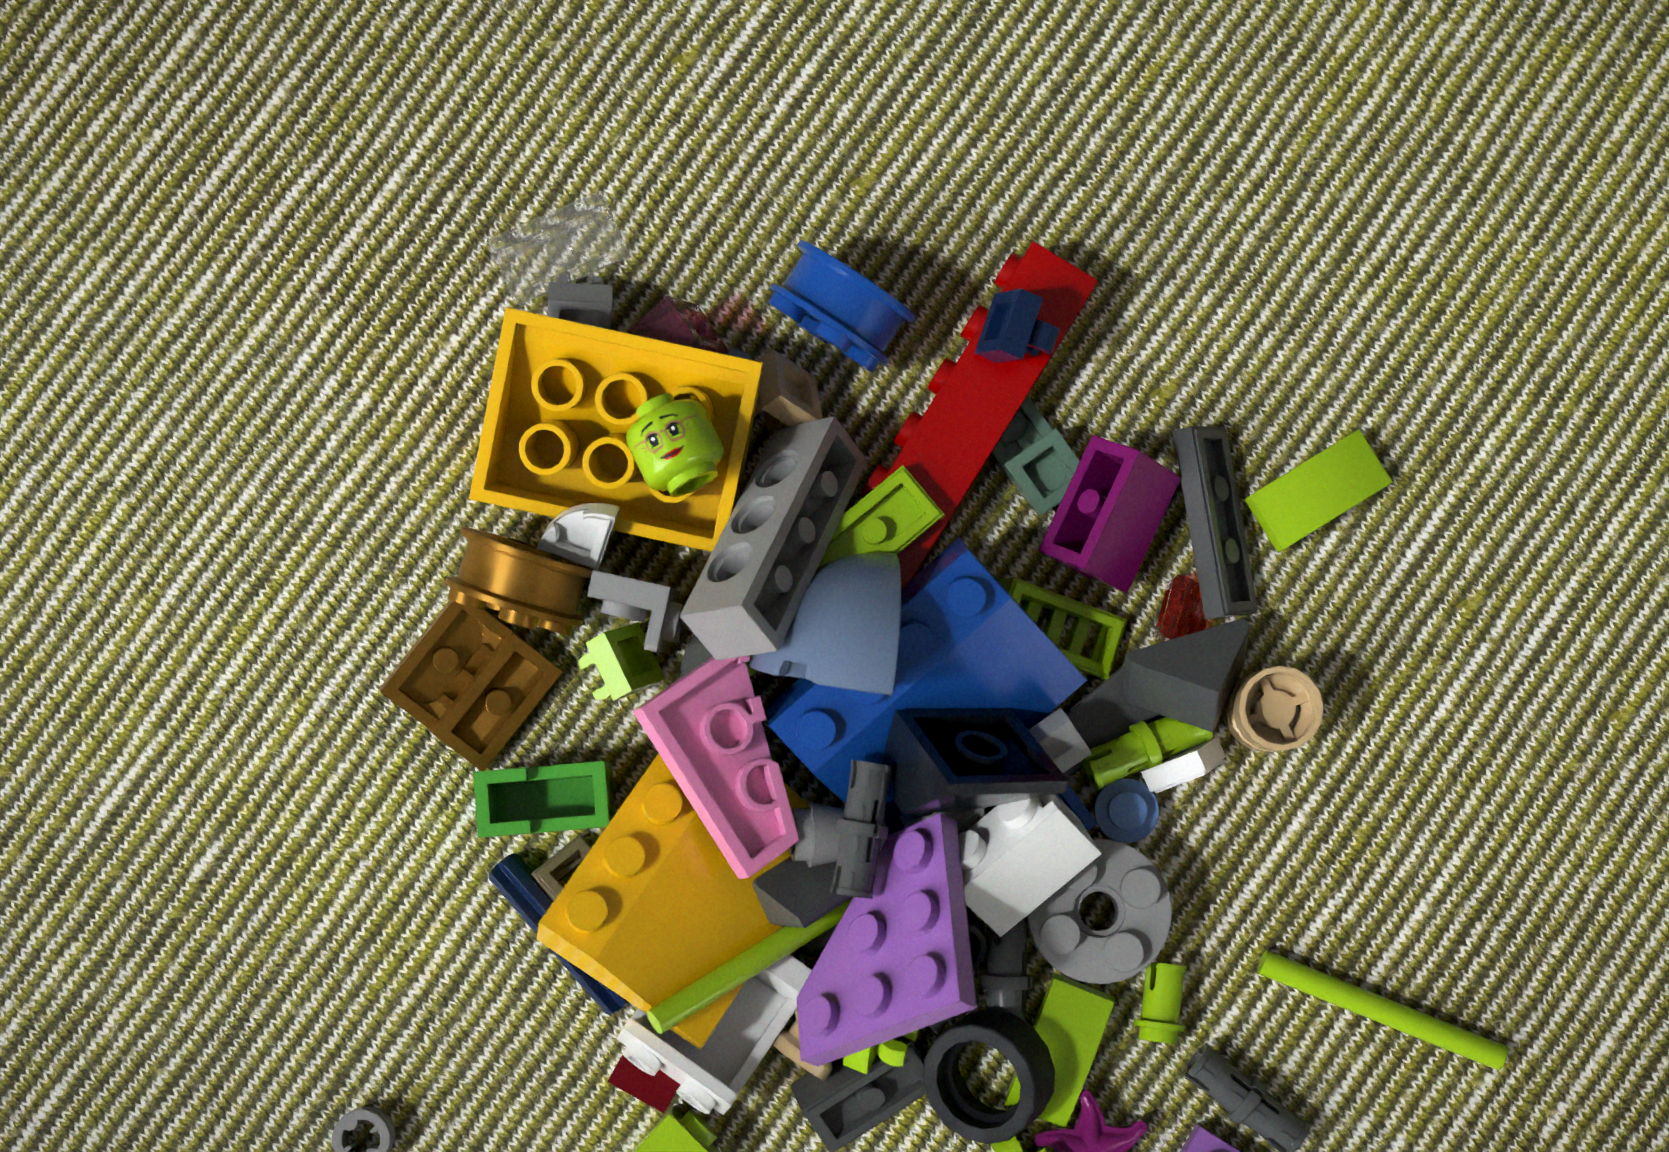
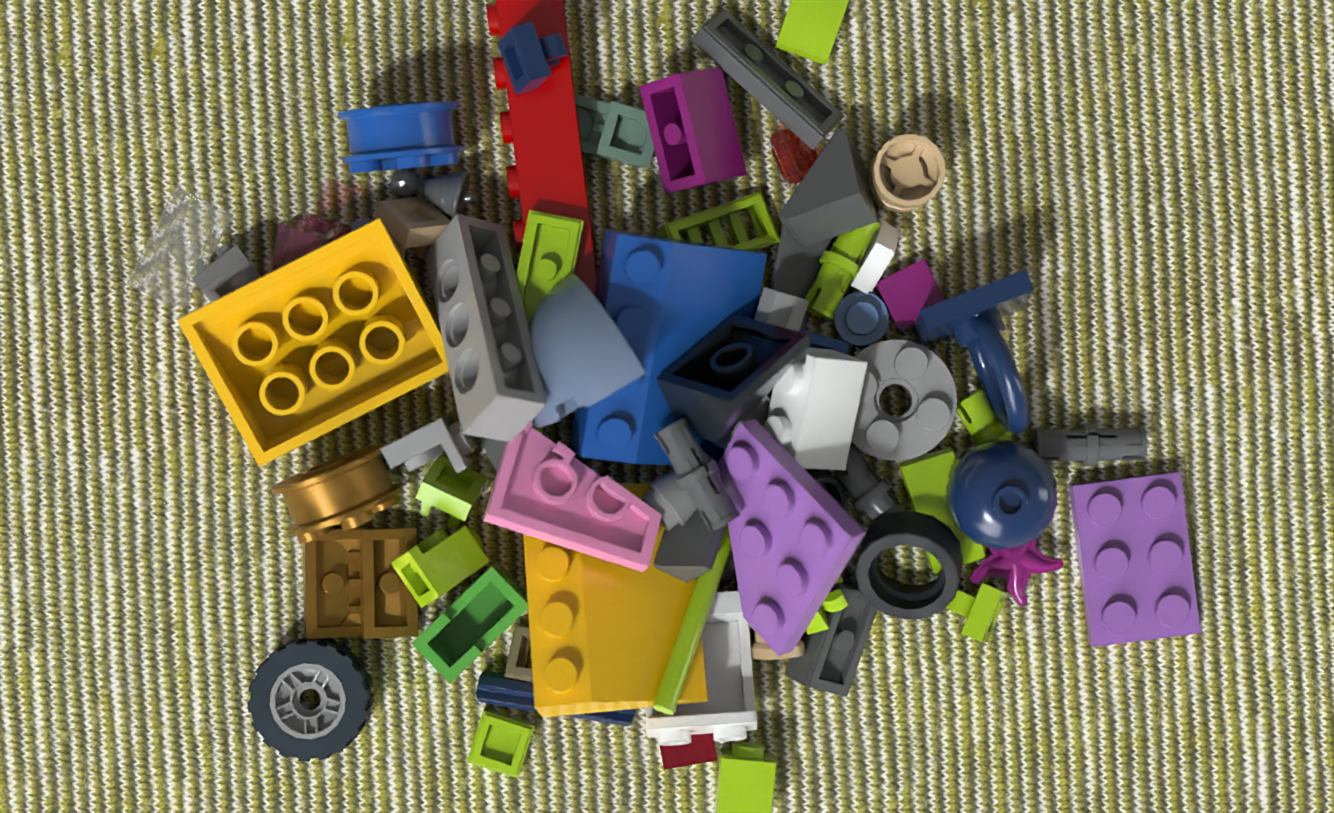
camera: 45 degrees left, 5 degrees up
white tile [536,503,620,571] -> none
lime head [626,393,724,497] -> none
lime bar [1257,950,1508,1071] -> none
none -> black wheel [247,637,374,762]
none -> dark grey piece [390,169,478,219]
none -> lime brick [391,526,490,608]
none -> lime tile [467,708,536,778]
none -> magenta tile [875,259,945,332]
none -> dark blue tile [912,269,1034,434]
none -> dark blue cylinder [945,439,1058,550]

